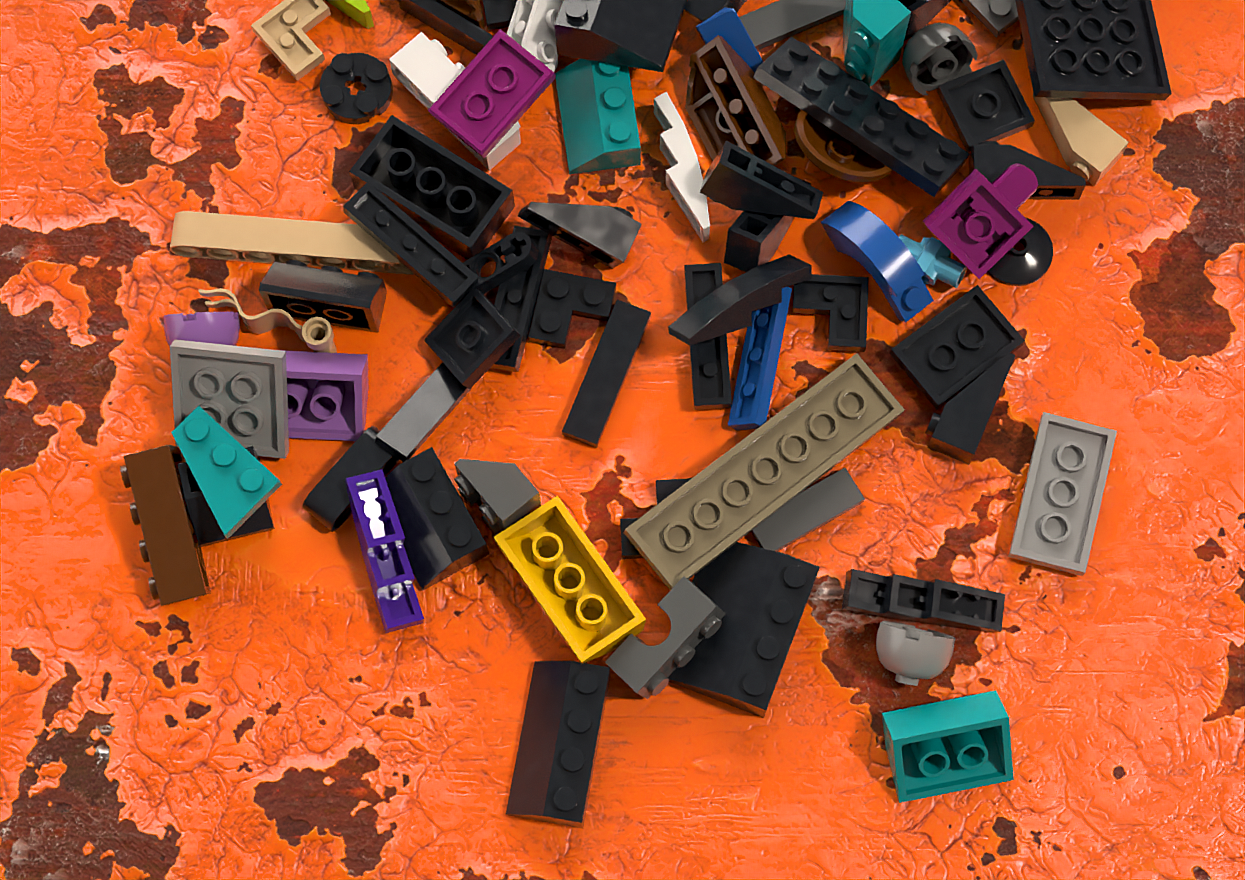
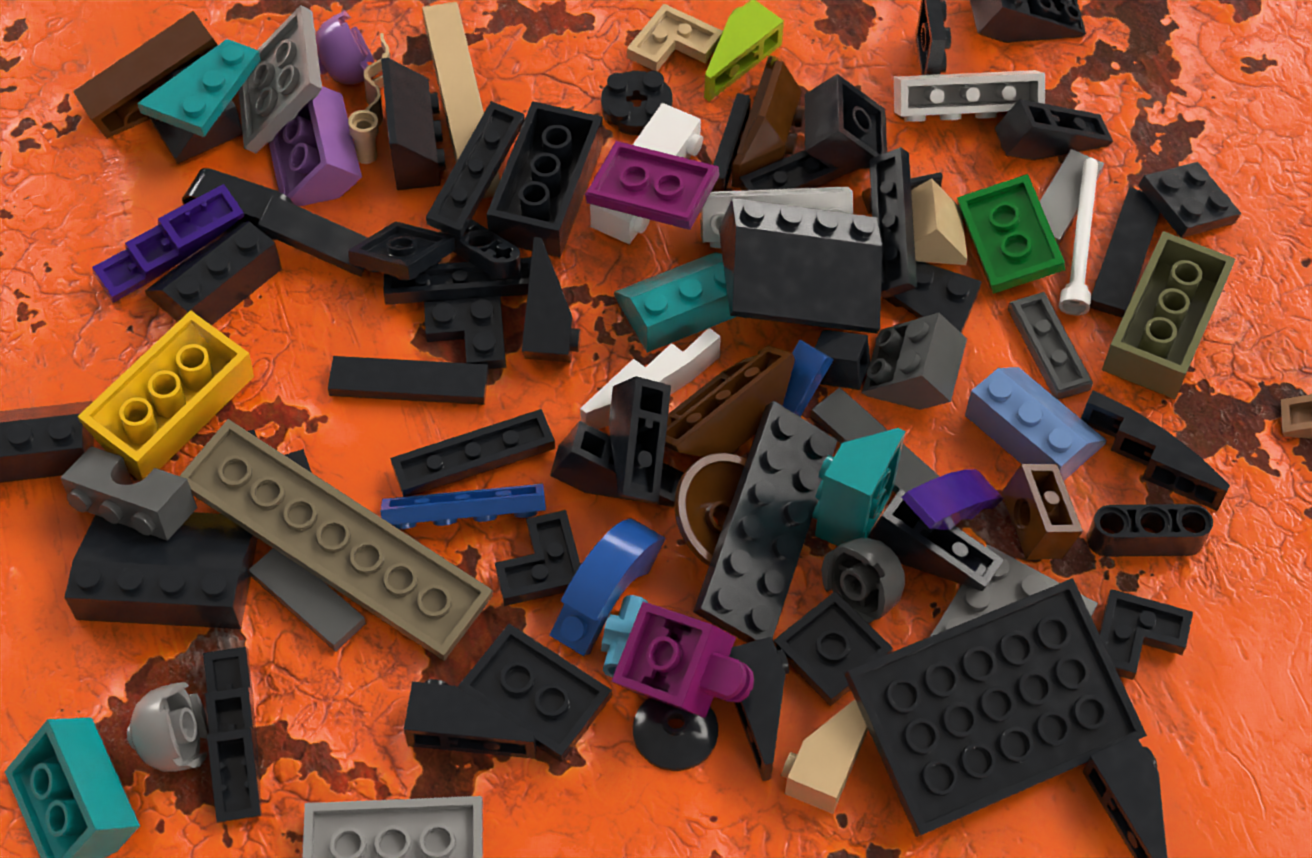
camera: 70 degrees right, 15 degrees down
dark grey slope [454,459,541,535] -> none
black slope [668,254,812,345] -> none

